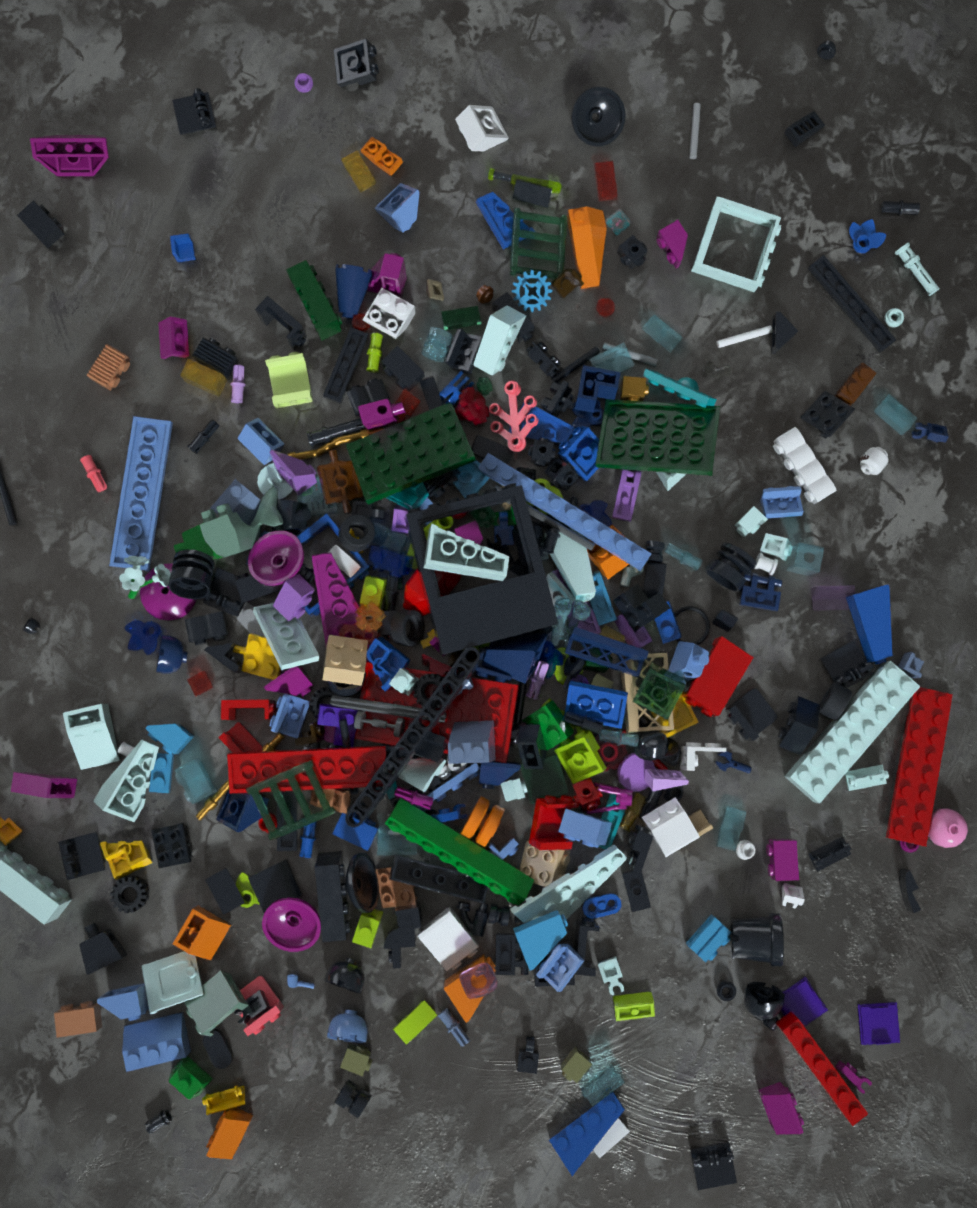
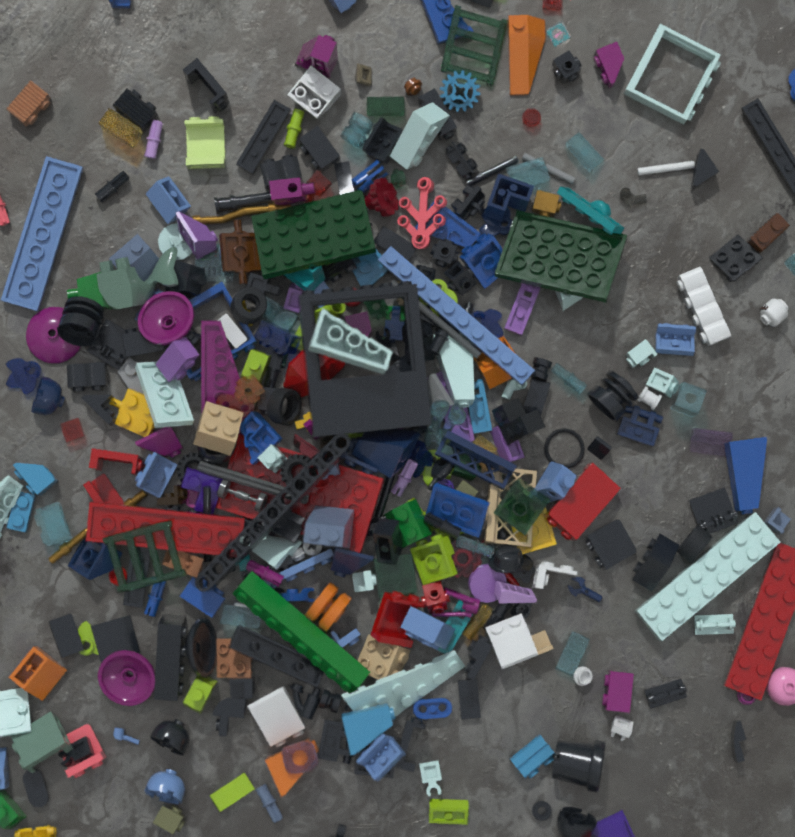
camera: 10 degrees right, 0 degrees up
light aqua plant [119,556,171,599] -> none
black hinge [151,823,193,868] -> none
magenta panel [158,316,189,359] -> none
dark green wedge [286,260,342,341] -> none
dark blue cone [335,264,373,318] -> none
clear red plate [352,313,371,332] -> none
dark brown bracket [551,268,584,298] -> none
blue plate [655,601,682,644] -> none

